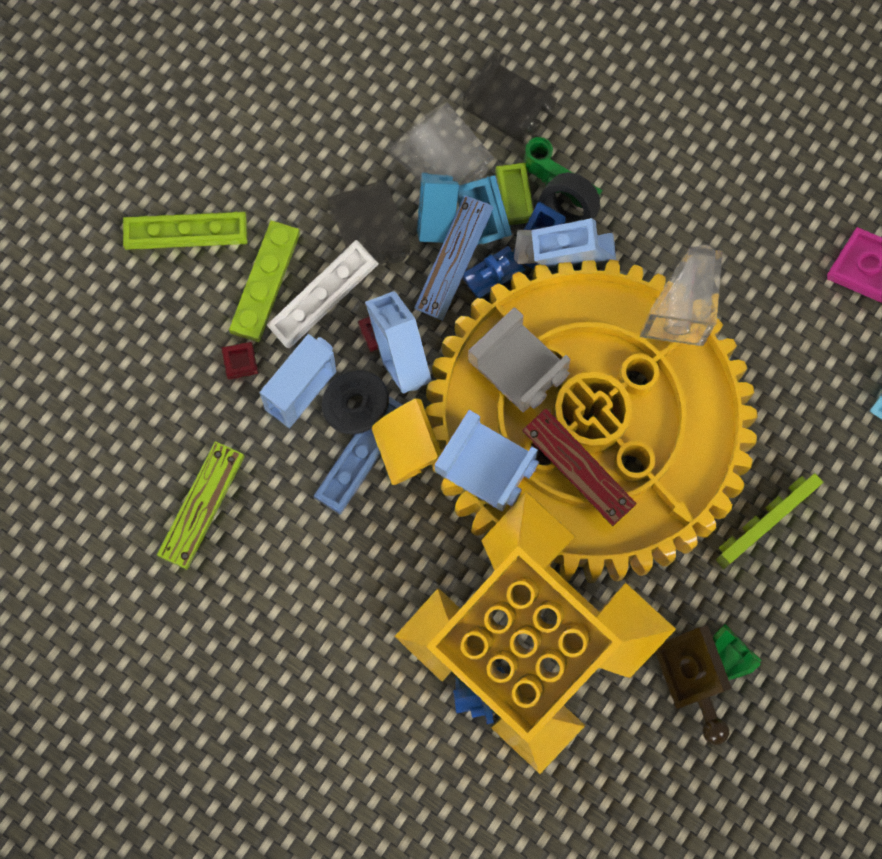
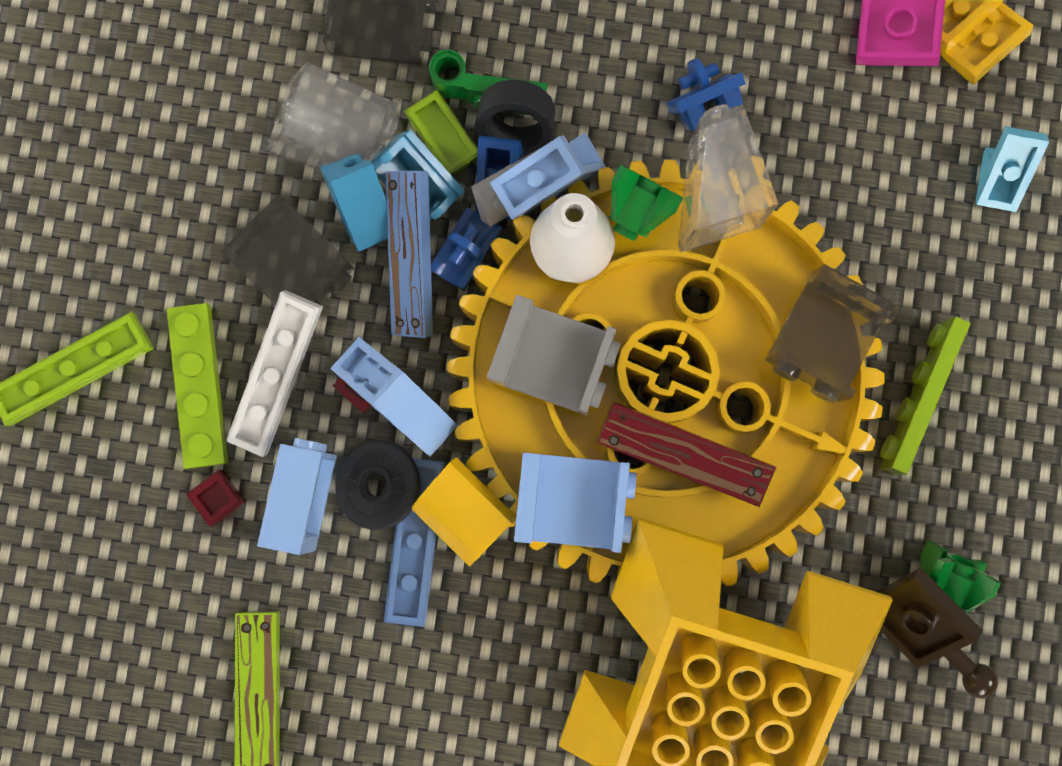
camera: 20 degrees left, 10 degrees up
none -> white cone [530,193,615,283]
none -> green brick [609,165,684,241]
none -> blue hips [665,58,746,131]
none -> clear smoke panel [764,264,901,403]

